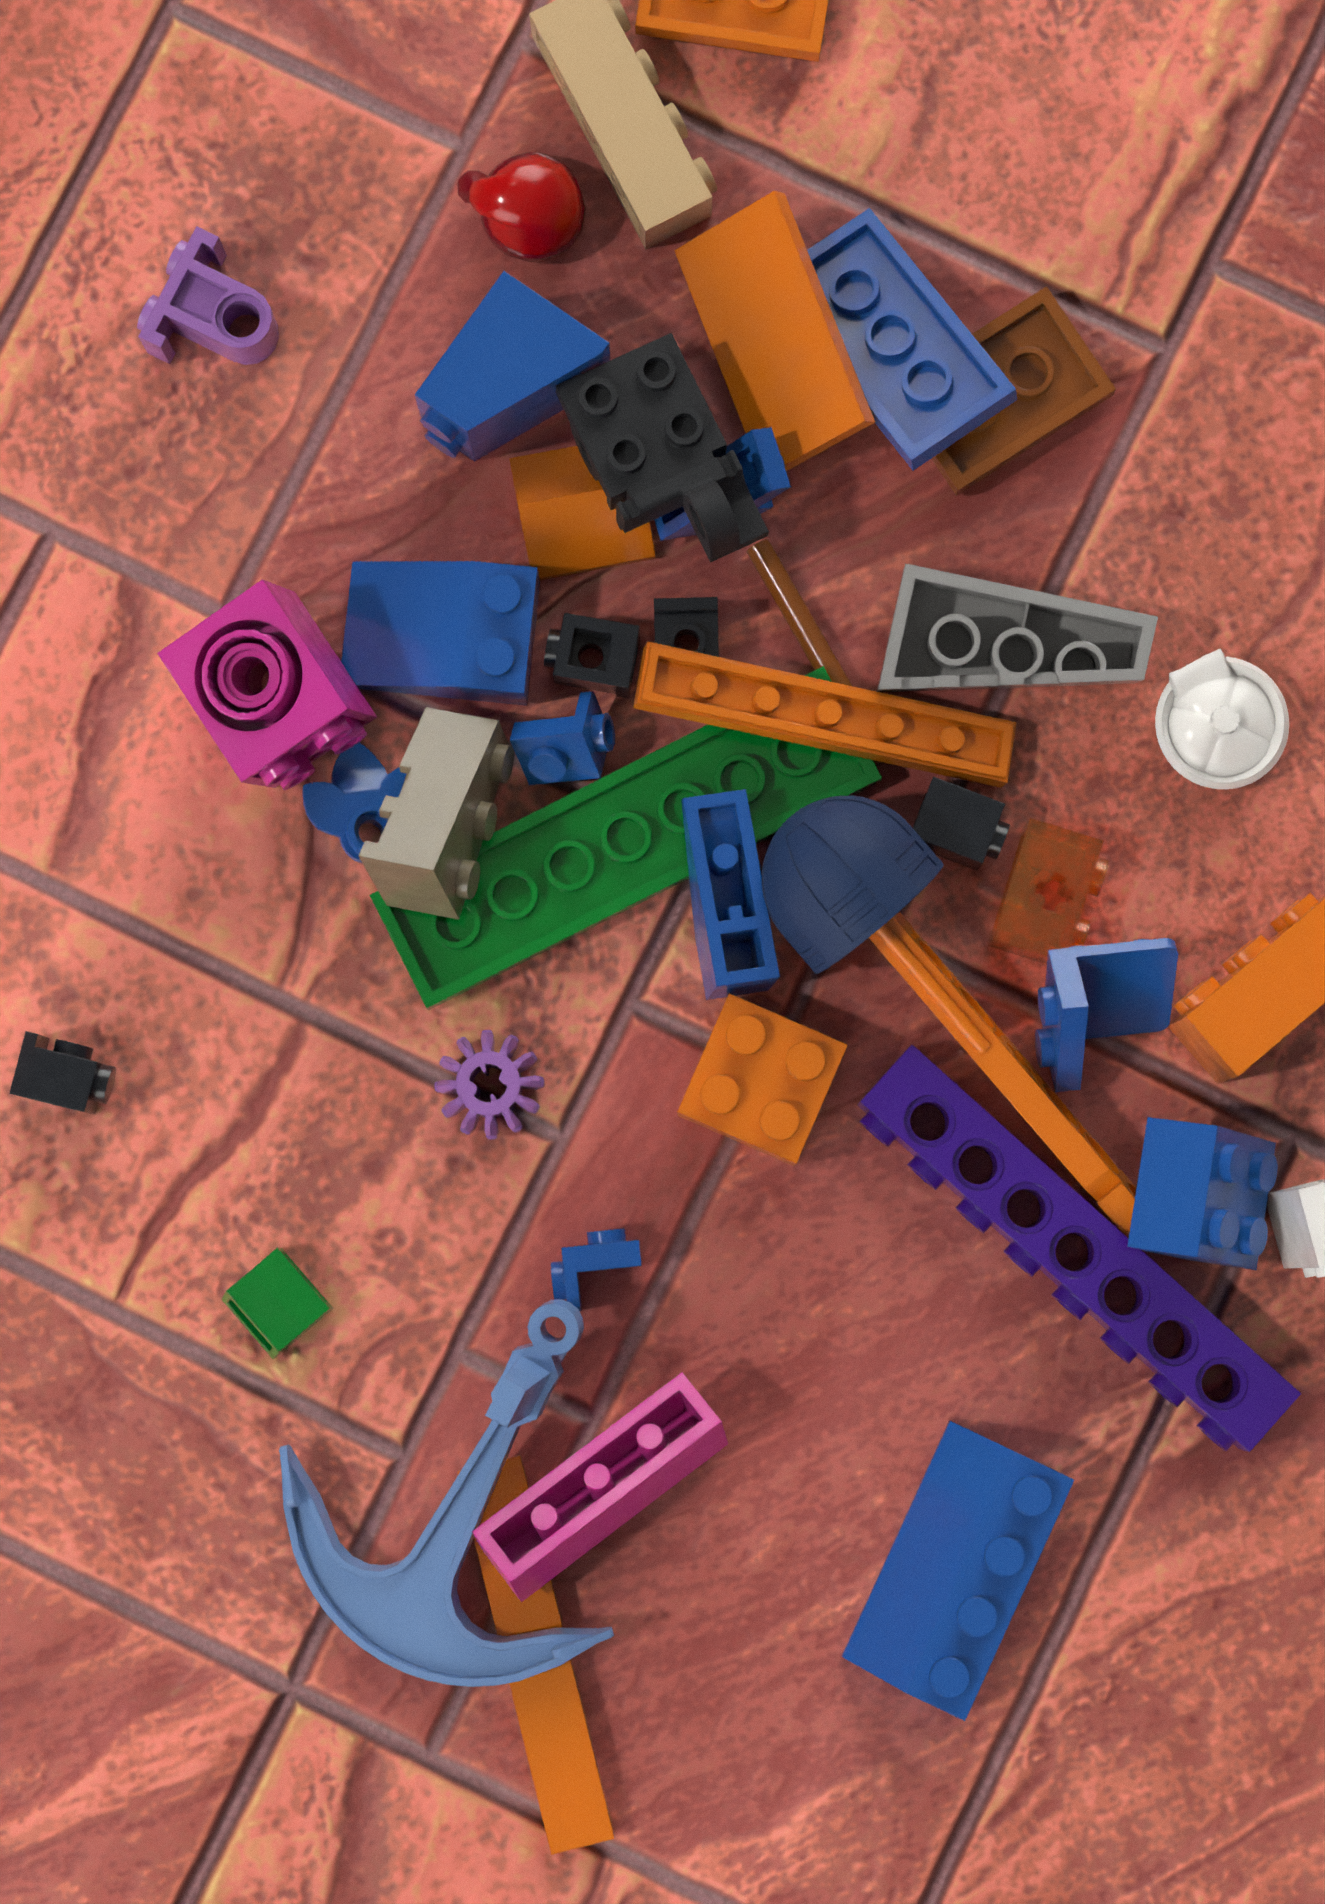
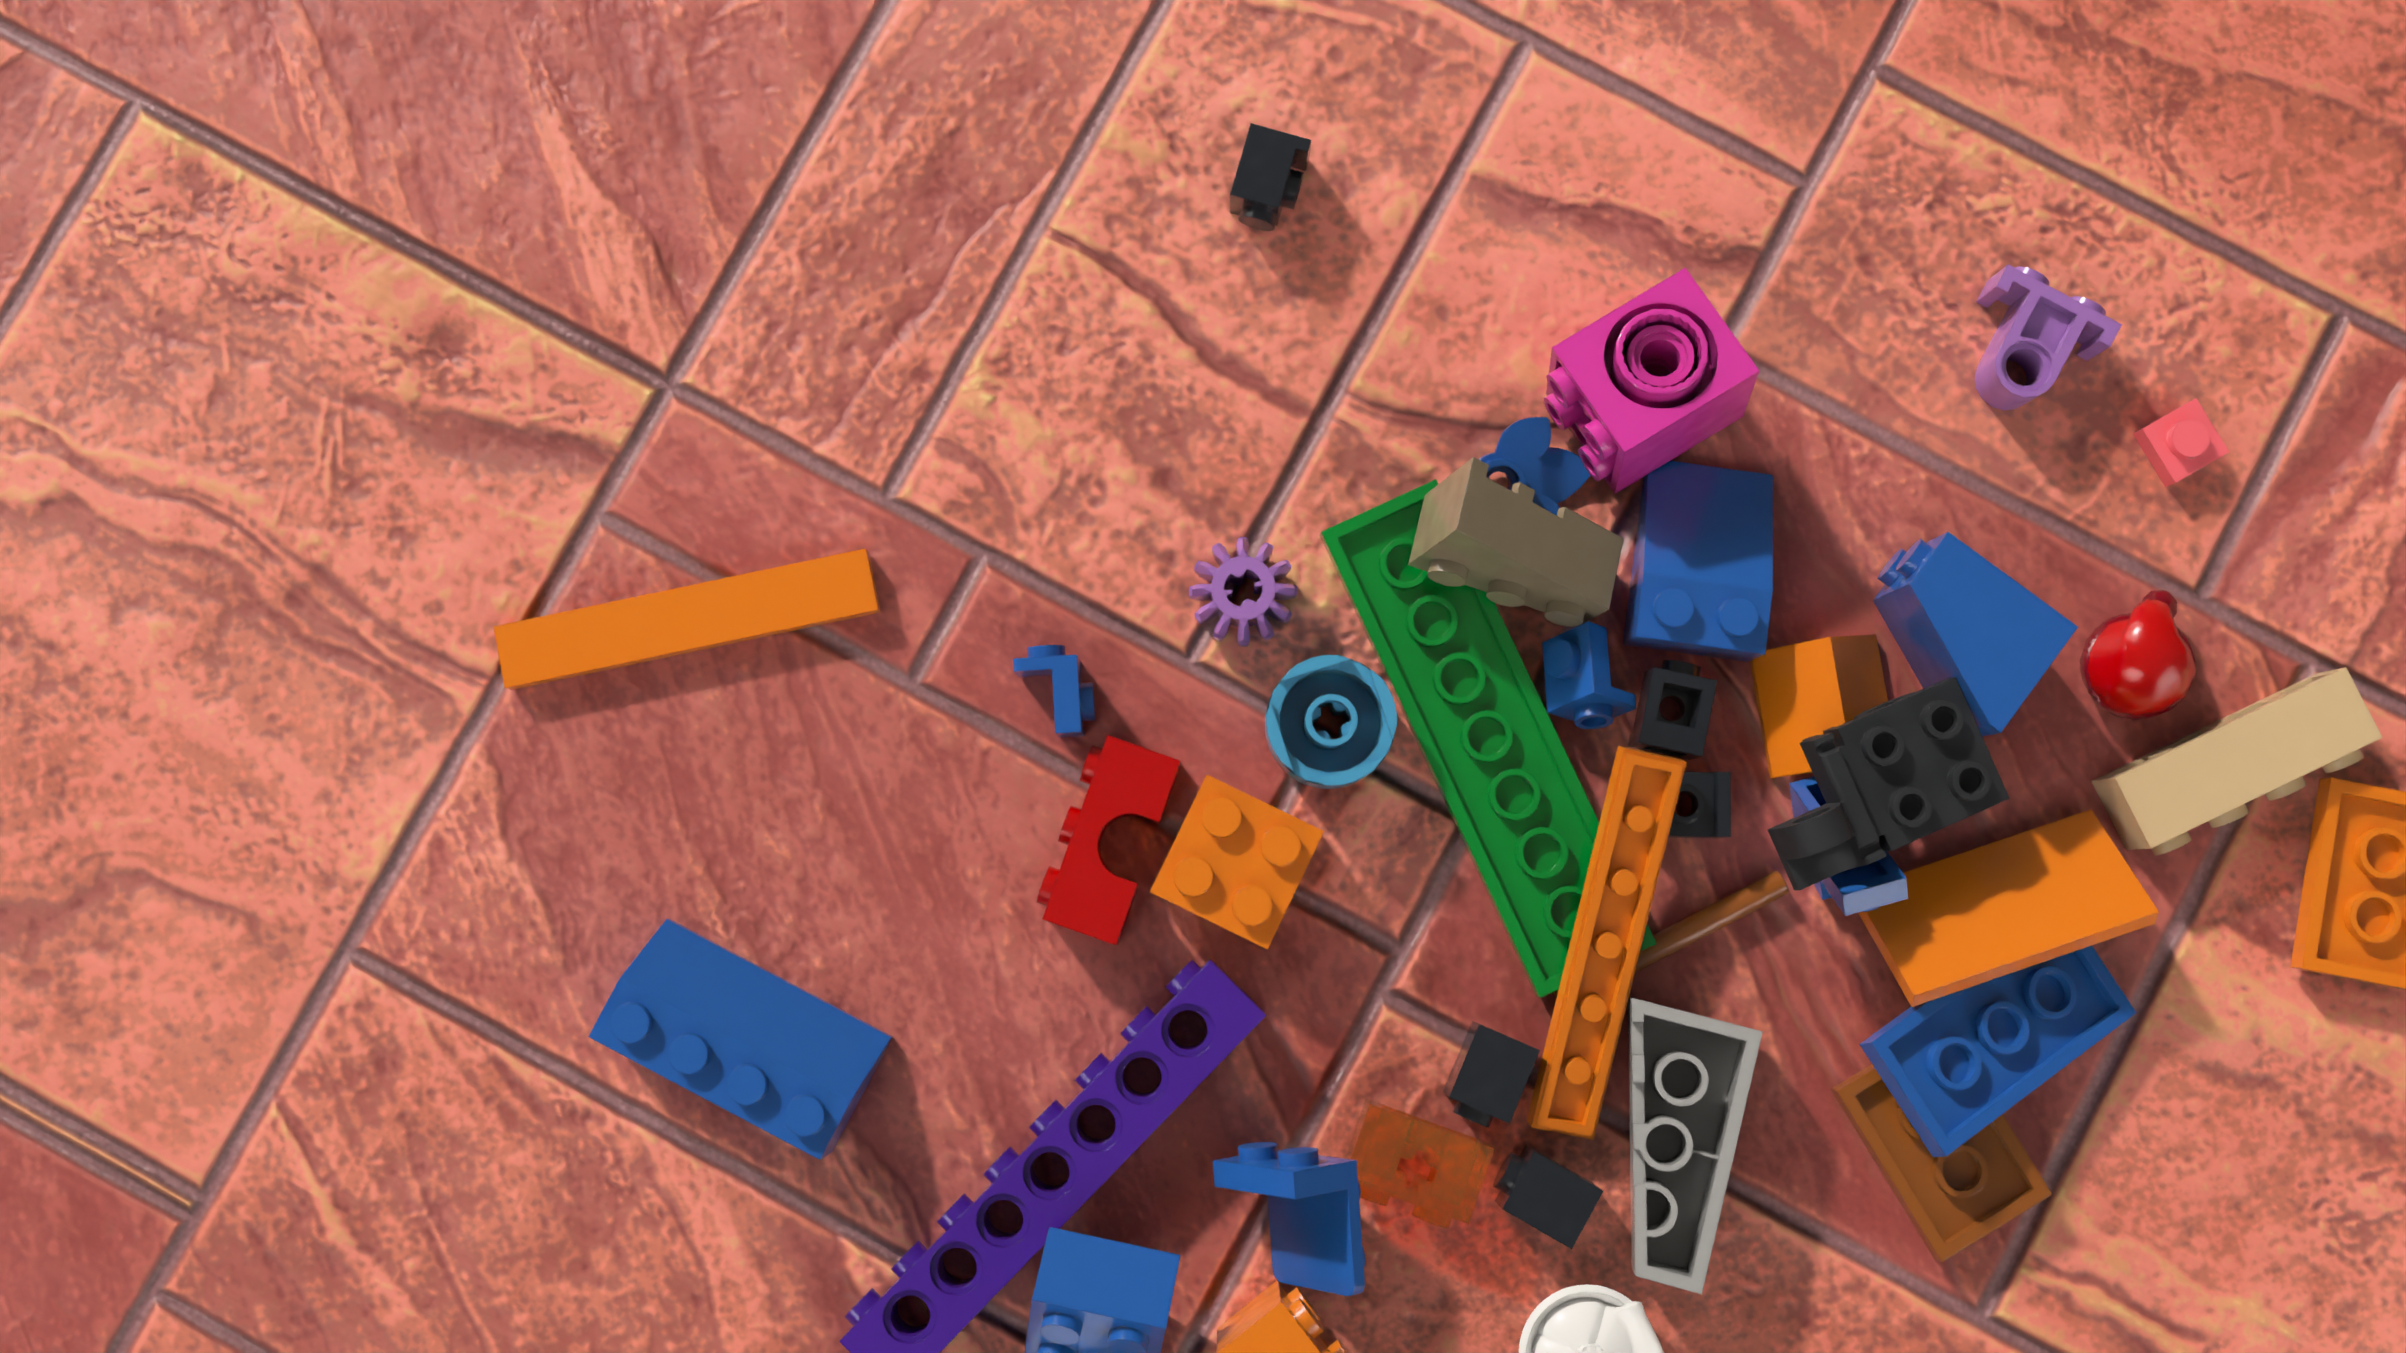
camera: 95 degrees right, 0 degrees up
green piece [221,1247,333,1360] -> none
medium blue piece [279,1299,614,1687] -> none
dark pink brick [472,1373,728,1602] -> none
blue slope [681,789,780,1000] -> none
piece [762,796,1136,1239] -> none
none -> red arch [1036,735,1182,945]
none -> dark azure brick [1265,655,1397,789]
none -> black brick [1493,1145,1603,1249]
none -> coral plate [2133,398,2229,487]

